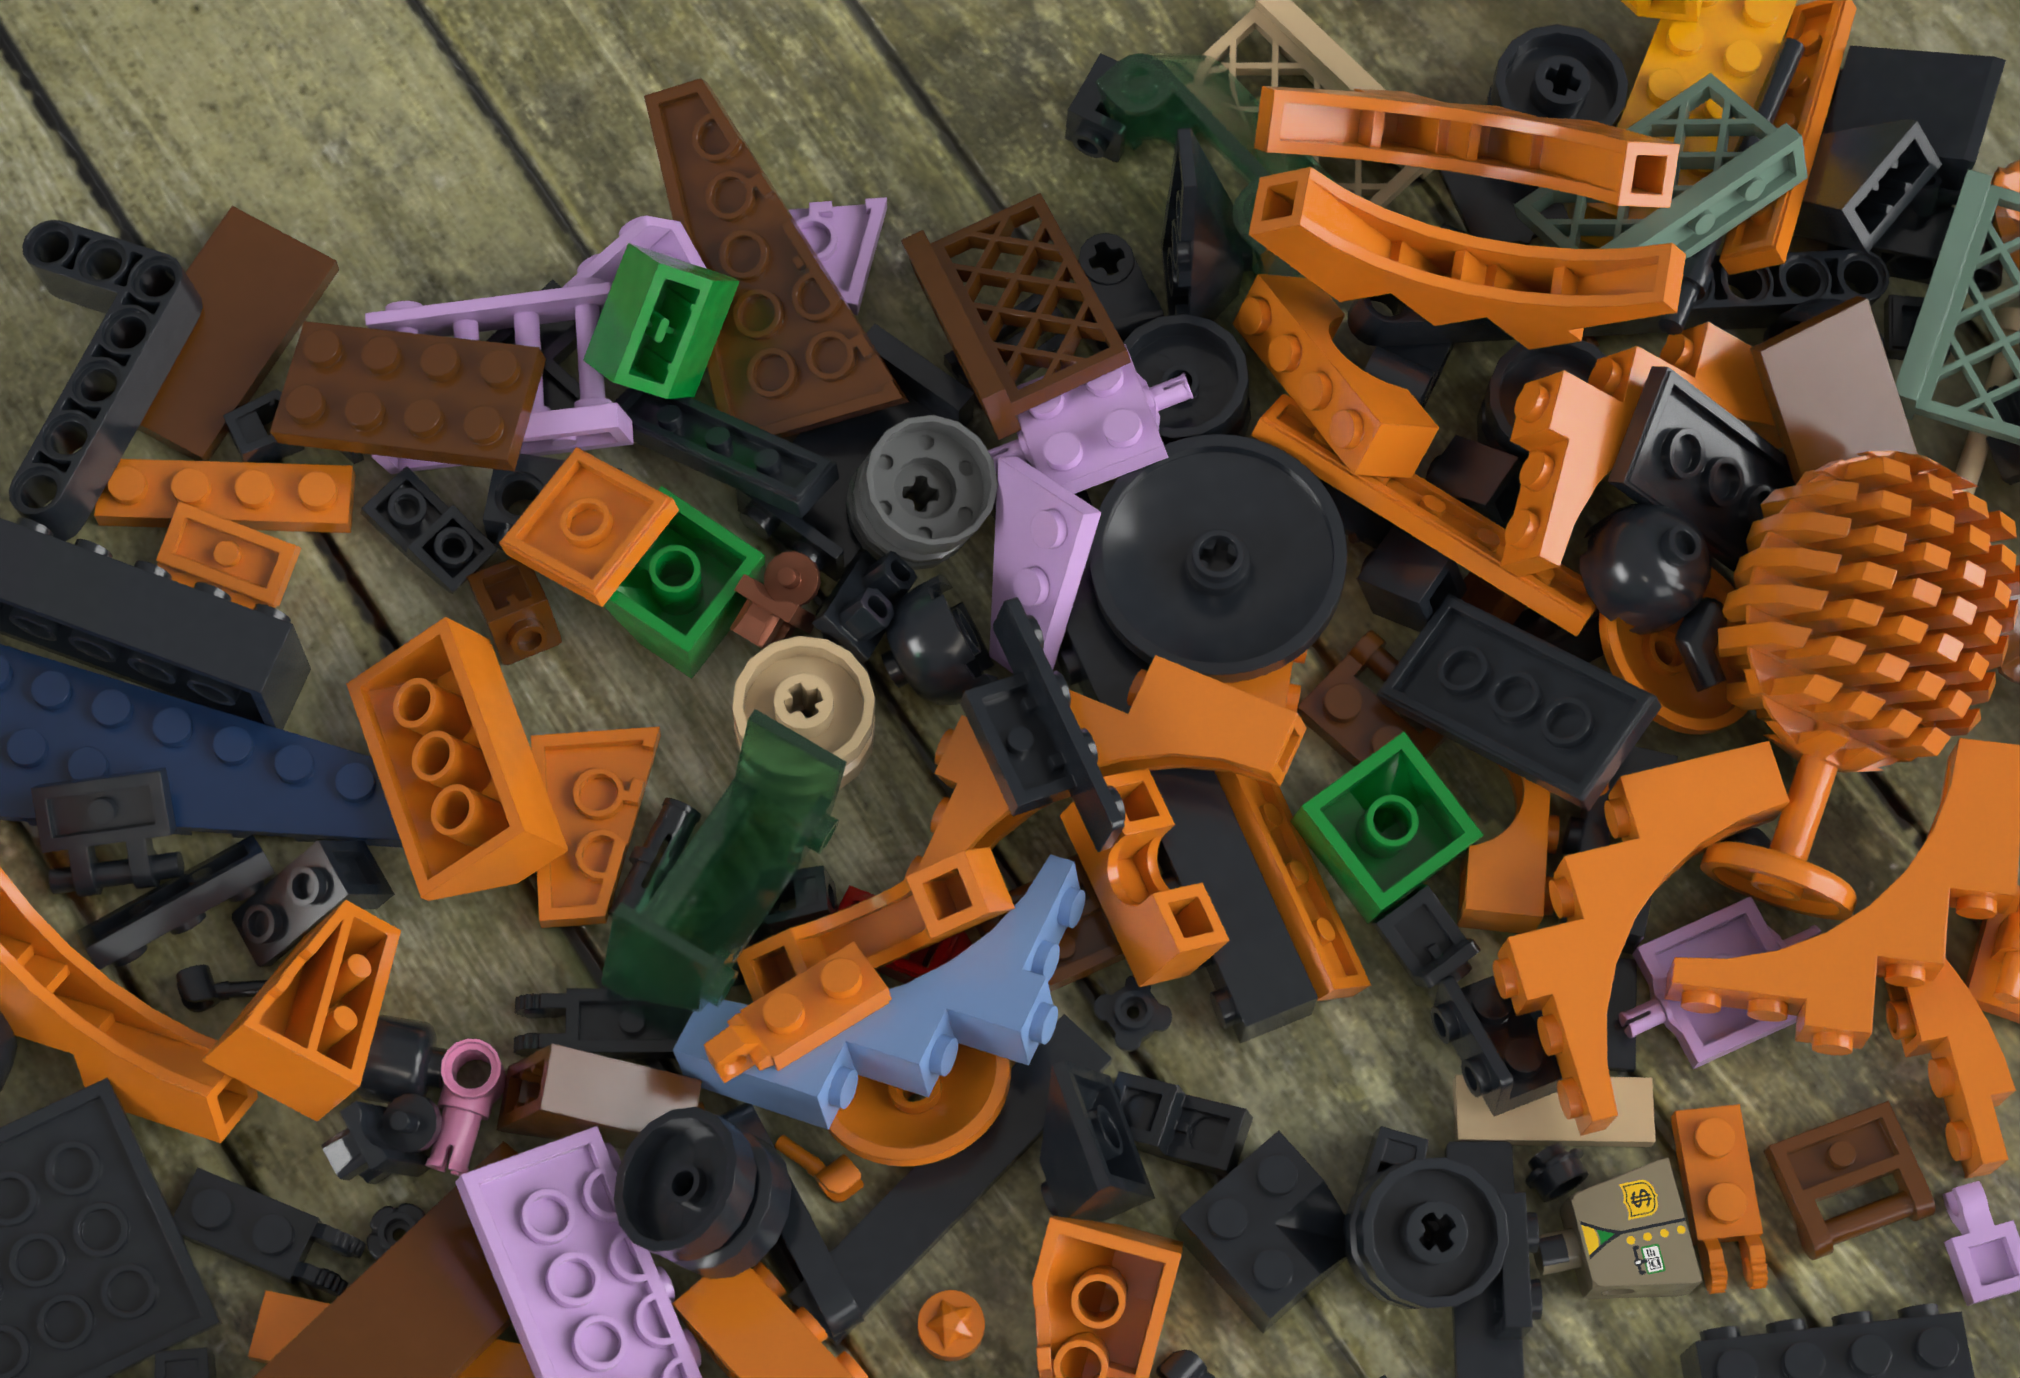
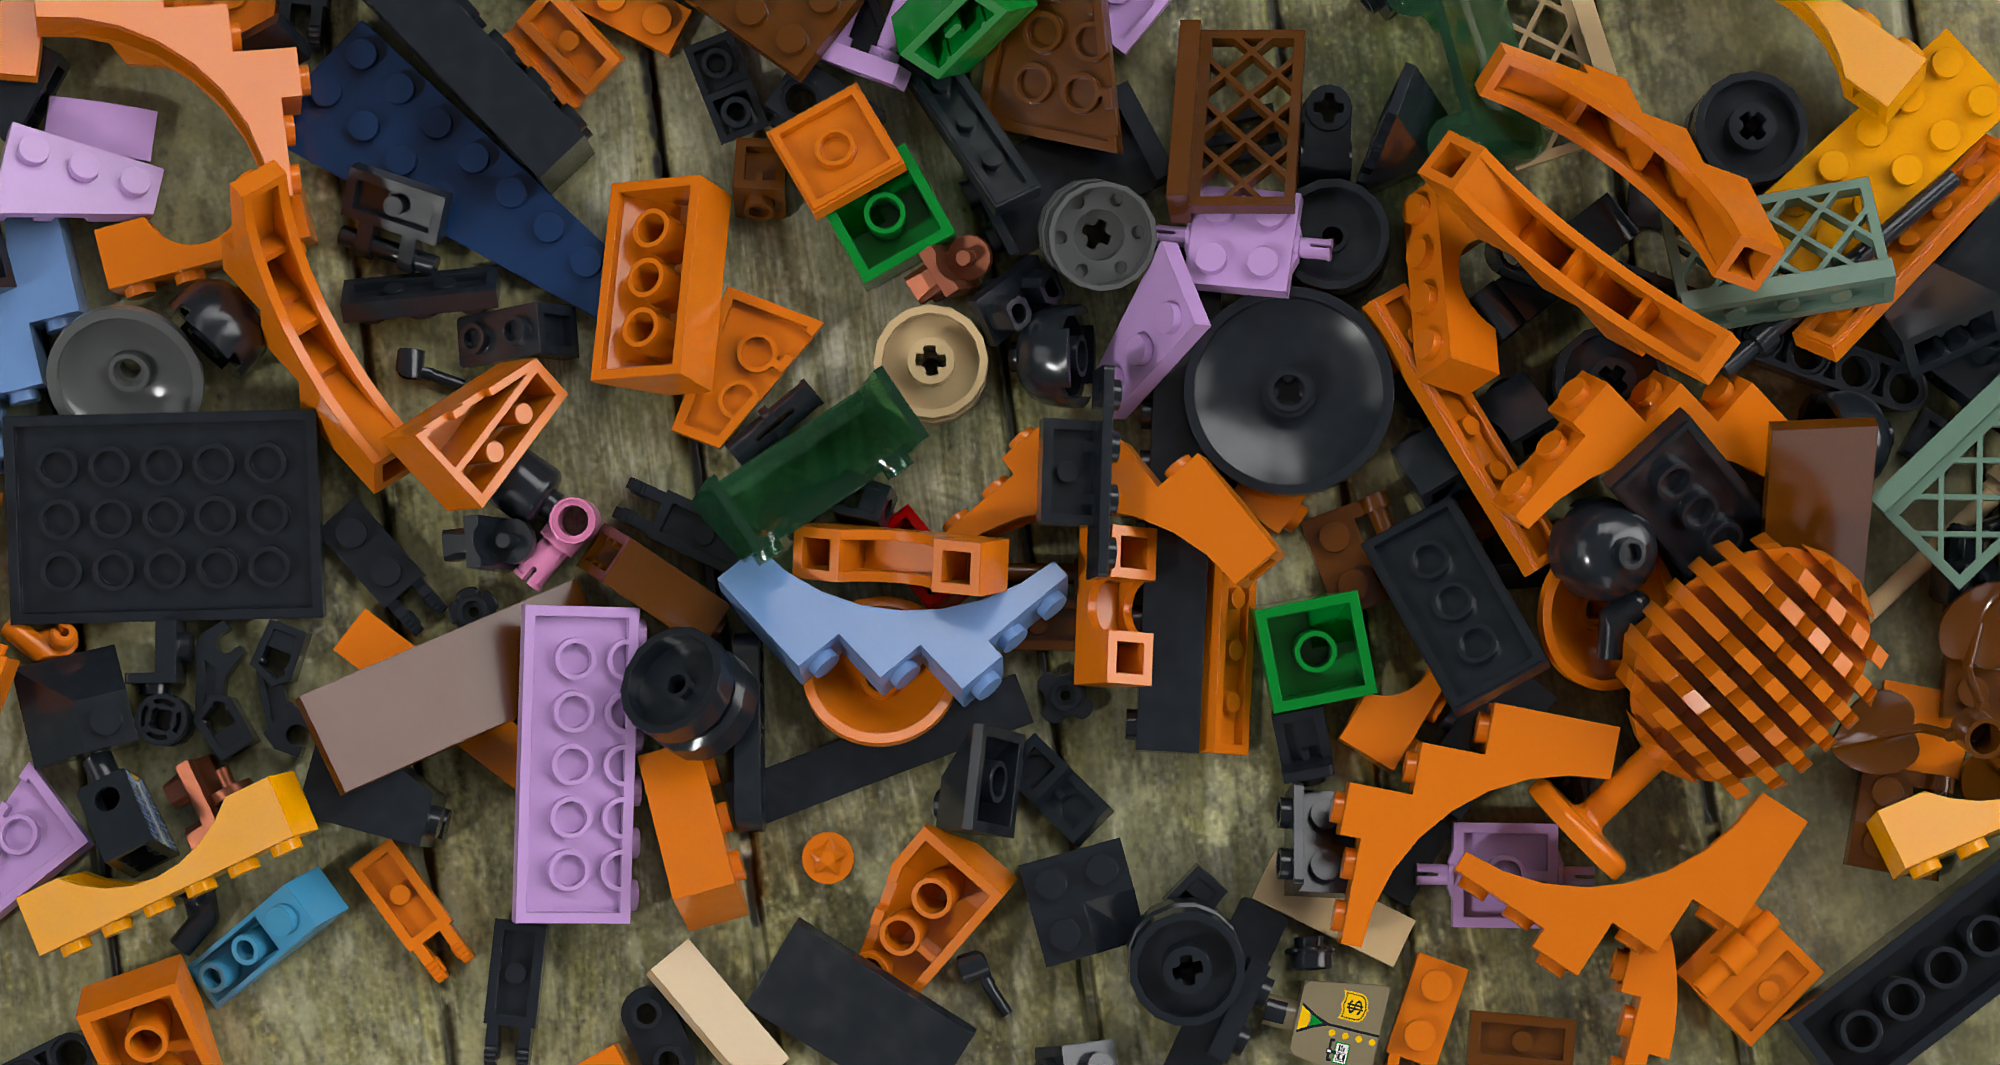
camera: 30 degrees right, 15 degrees up
orange hinge [704,941,892,1084] -> none
orange hand [774,1134,864,1203] -> none

